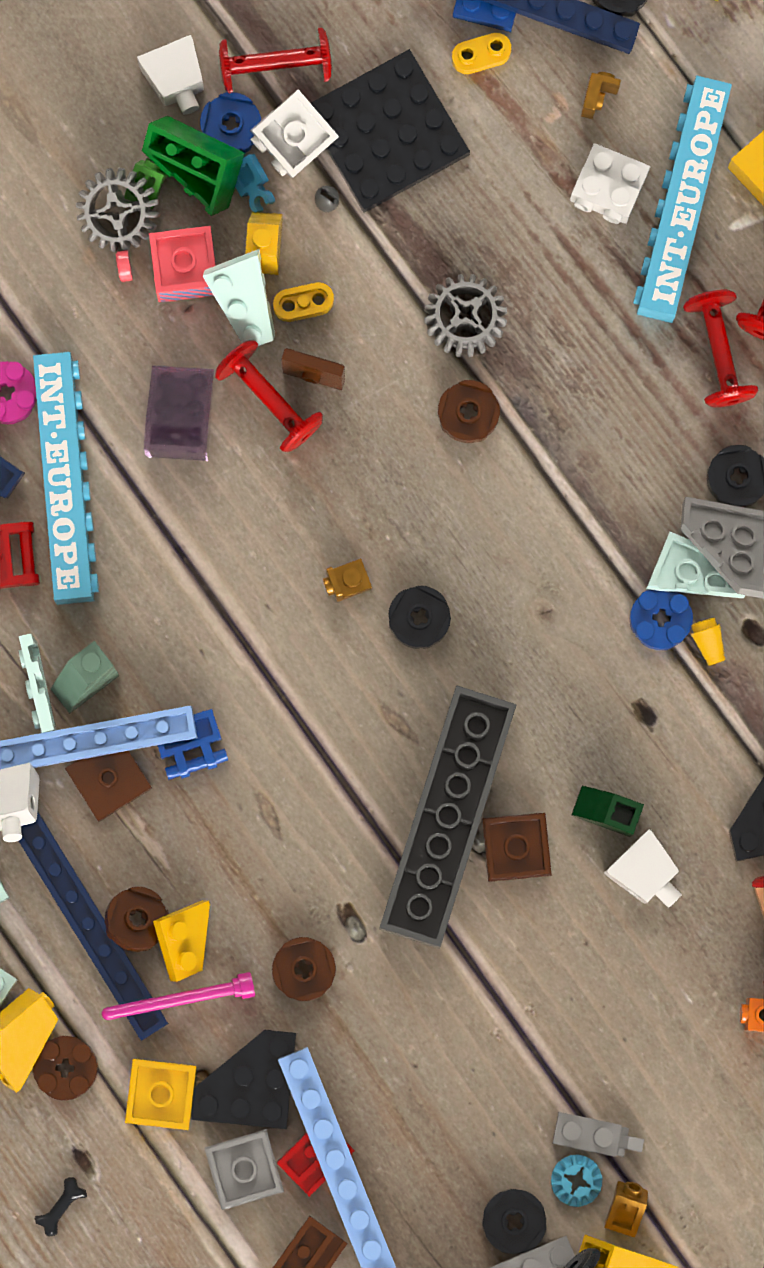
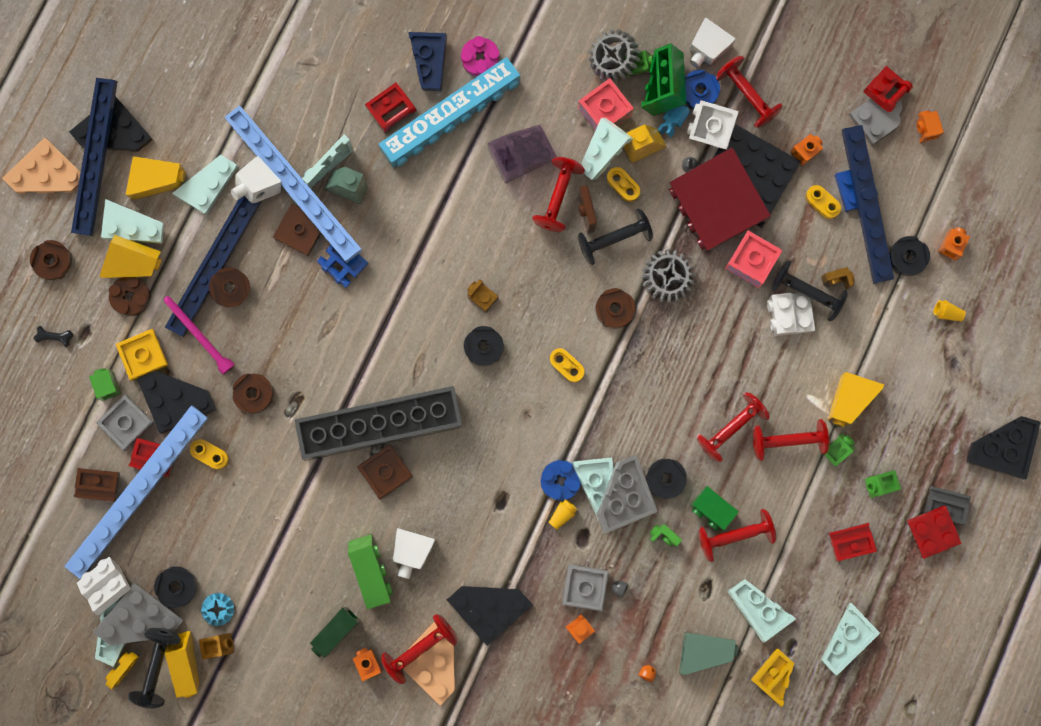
camera: 60 degrees right, 0 degrees up
coral tile [116,250,133,282] -> none
yellow wing [153,900,210,982] -> none
light grey hinge [552,1112,644,1157] -> none
dark green slope [571,785,644,837] -> none
medium azure brick [633,75,732,323] -> none
none -> bright green brick [89,368,121,401]
none -> yellow plate [190,439,229,470]
none -> dark green slope [310,607,361,658]
none -> bright green wedge [348,534,393,610]
none -> yellow plate [550,348,584,383]
none -> black hose [578,209,653,265]
none -> dark red panel [668,148,771,253]
none -> coral container [725,231,782,288]
none -> black hose [771,261,848,321]
none -> orange brick [790,134,823,167]

